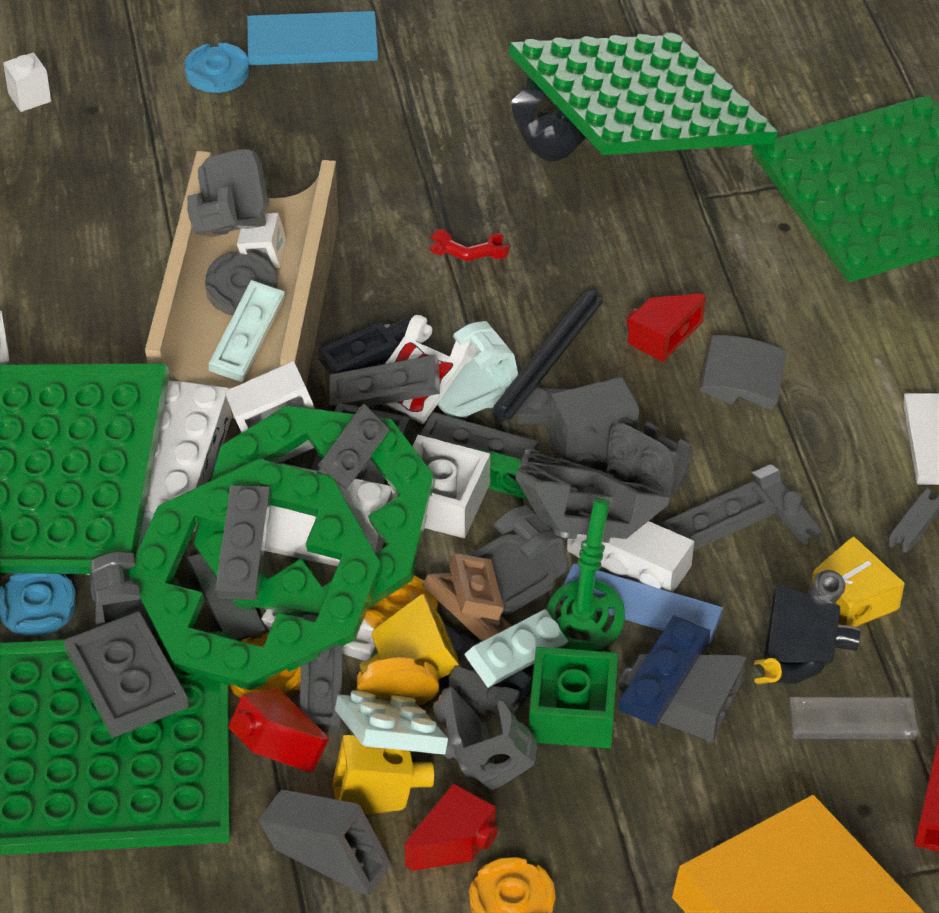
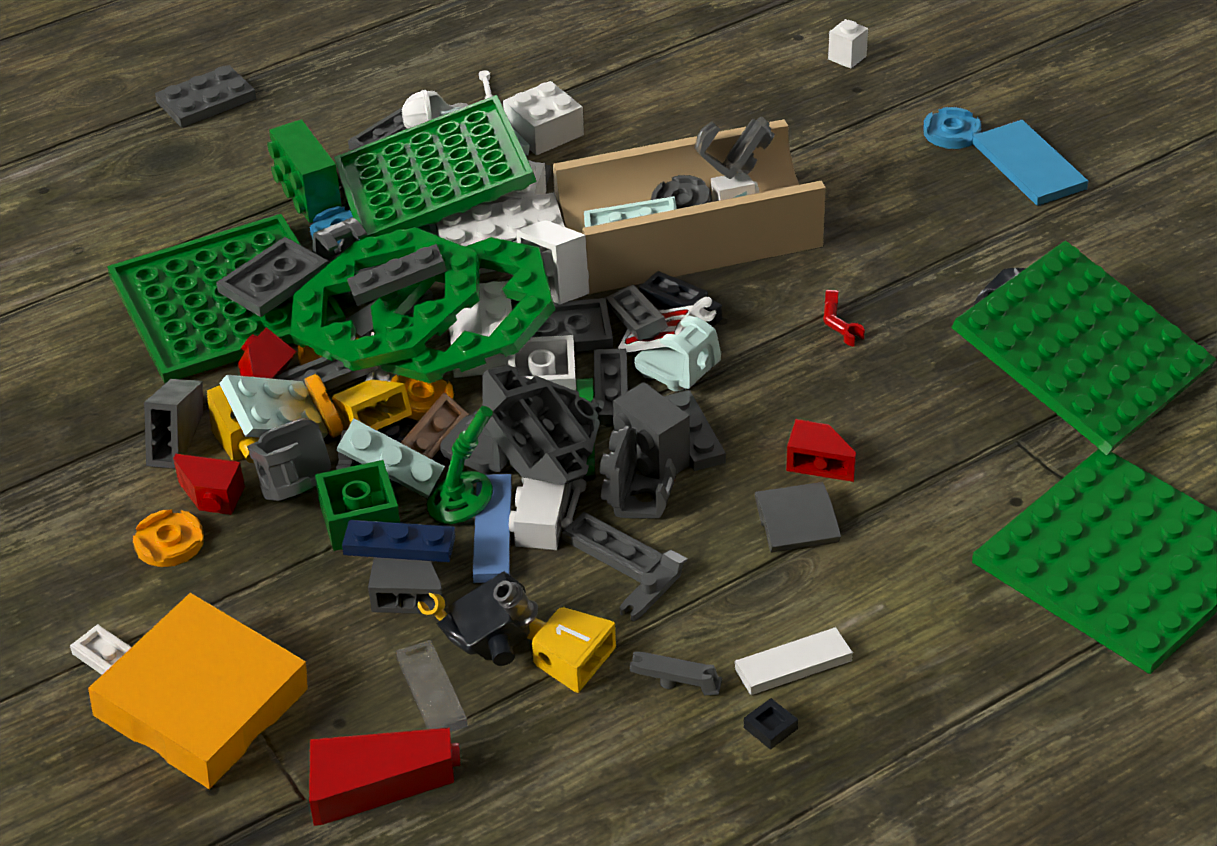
camera: 70 degrees right, 5 degrees down
dark grey hinge [317,404,390,490] -> none
medium nougat plate [449,553,504,620] -> none
black axle [493,290,603,422] -> none

